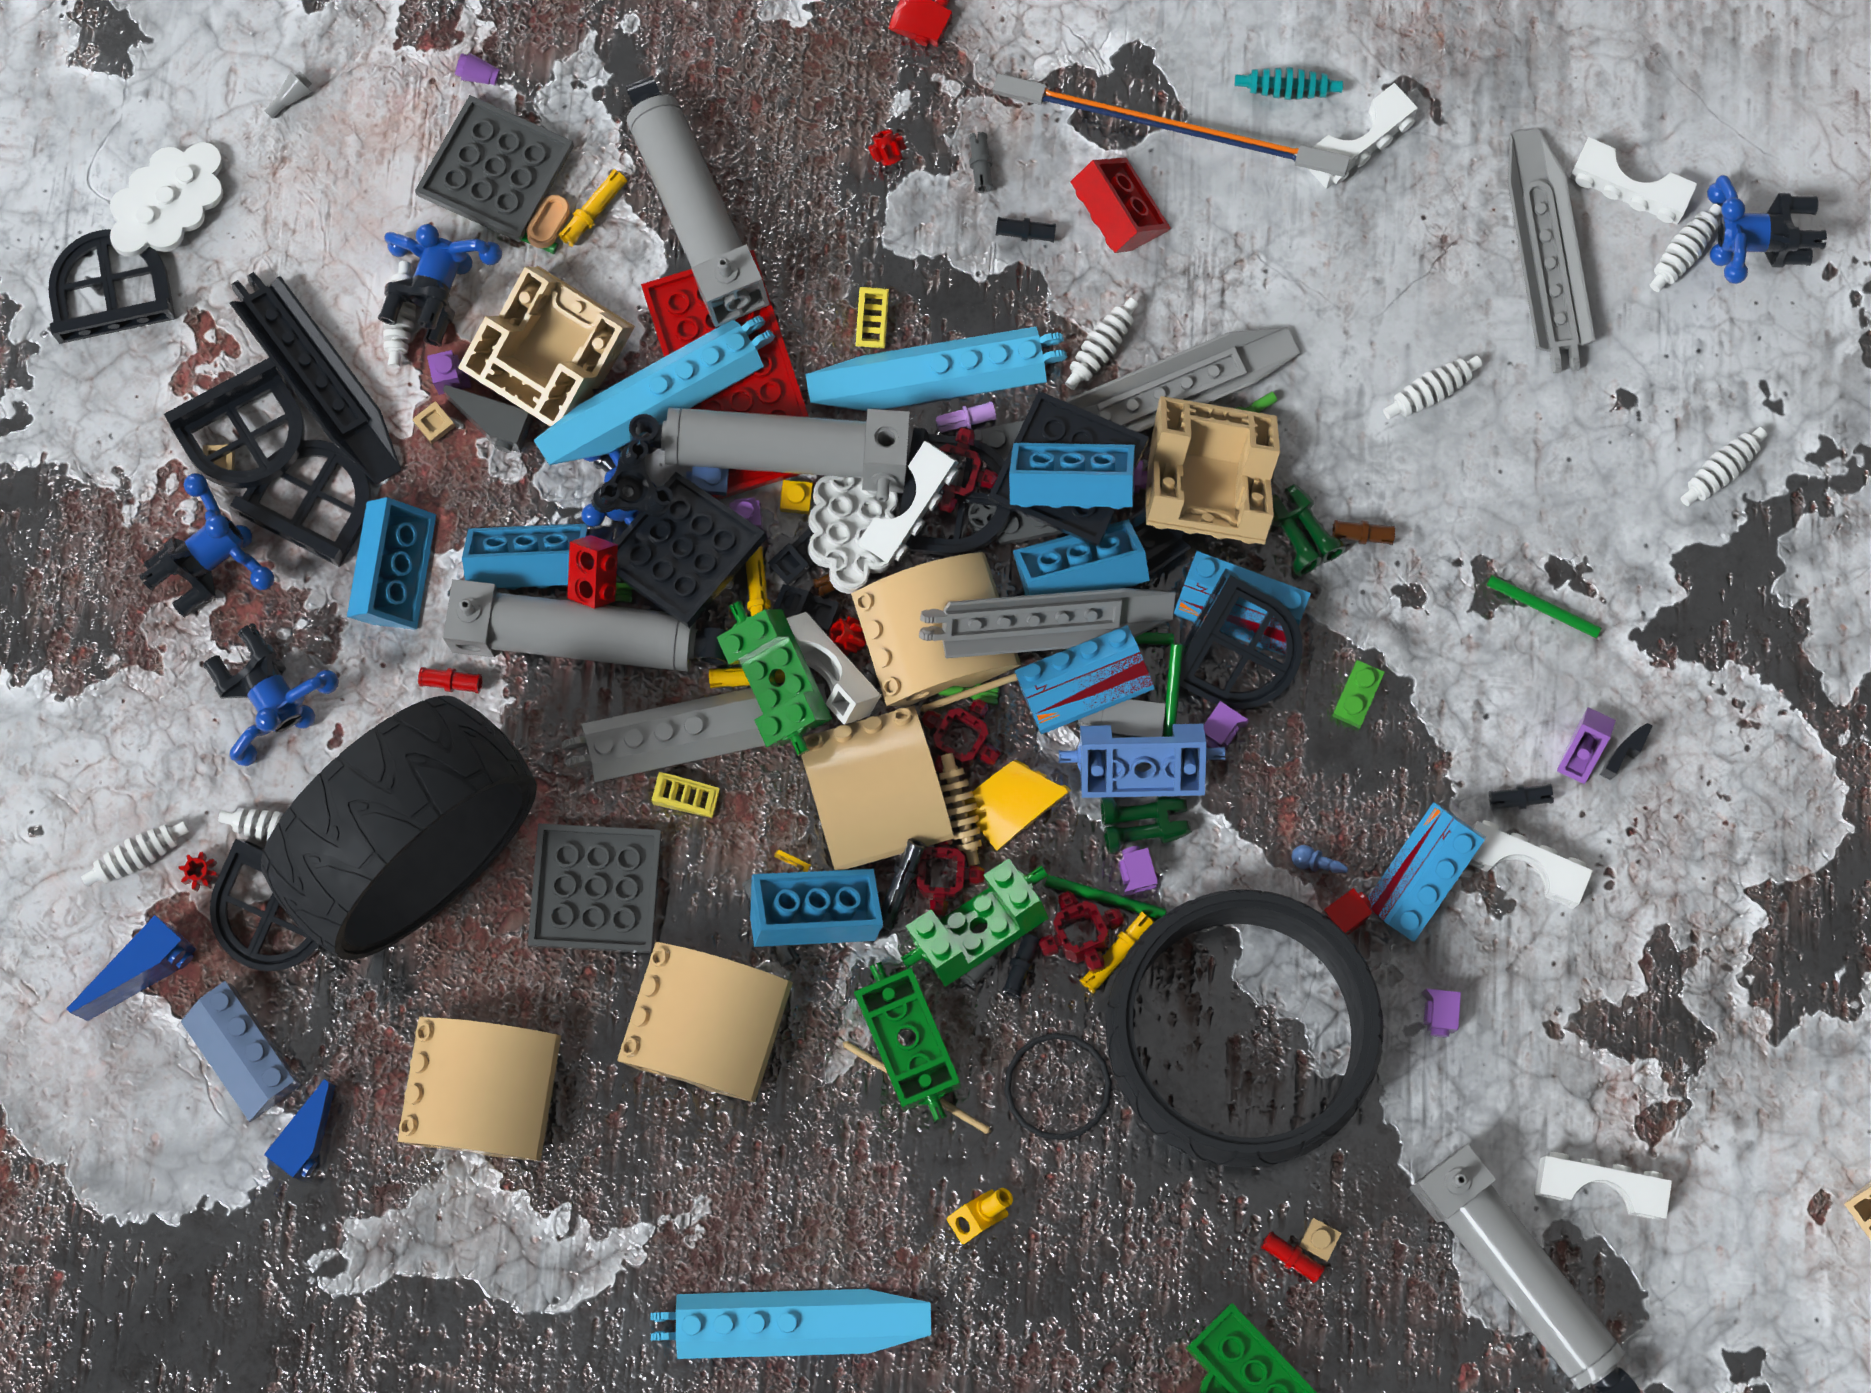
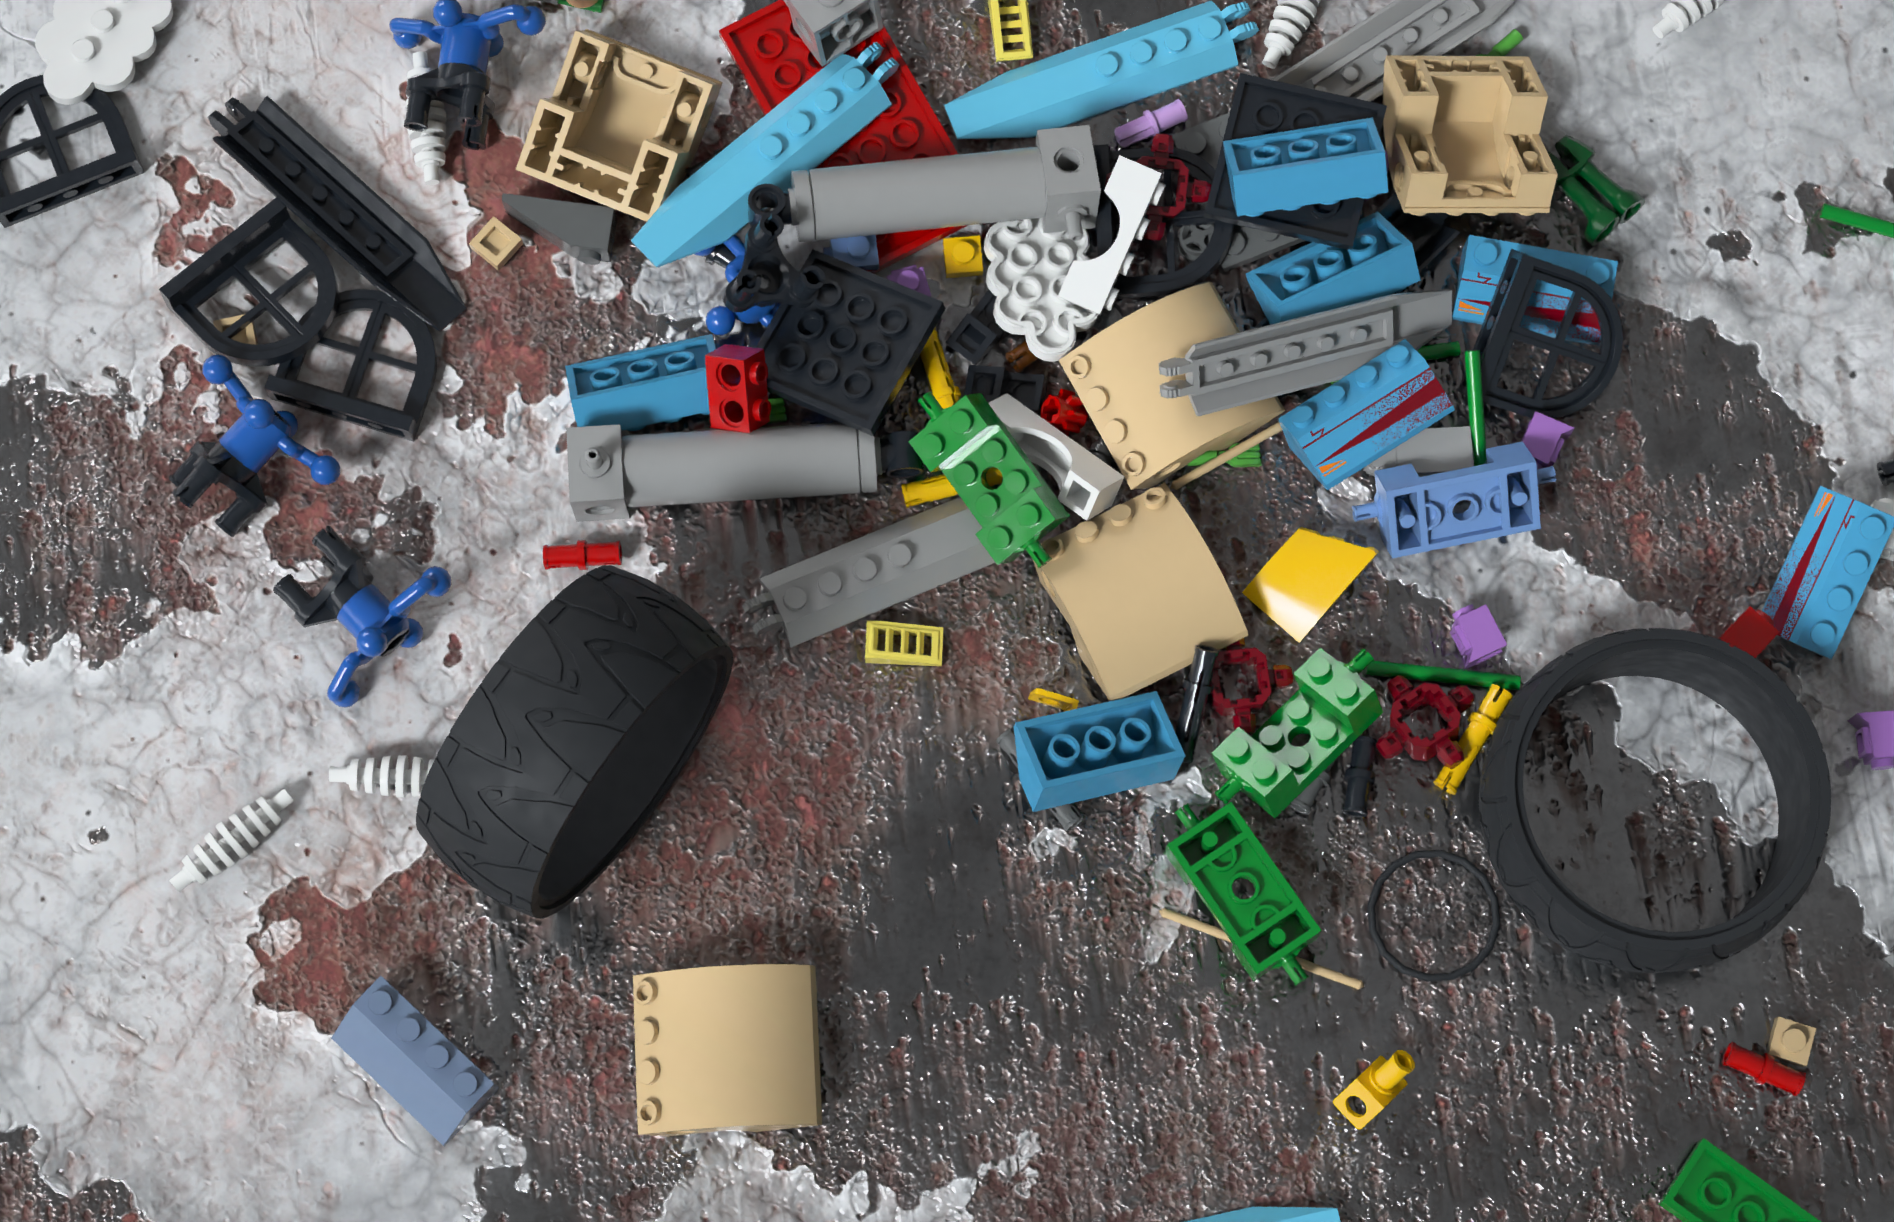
camera: 15 degrees left, 0 degrees up
blue slope [66,915,196,1021] -> none
red gear [179,852,219,892] -> none
black window [210,839,321,971] -> none
blue slope [264,1079,335,1180] -> none
dark azure slope [347,497,436,630] -> none
medium lavender window [427,350,471,395] -> none
dark grey plate [528,823,662,954] -> none
tan slope [617,942,793,1103] -> none
dark red piece [921,699,1001,775] -> none
tan piece [939,753,982,866] -> none
dark green piece [1100,796,1192,854] -> none
medium blue bar [1291,845,1348,873] -> none
reddish brown pin [1332,520,1395,545] -> none
bright green plate [1332,660,1385,729] -> none

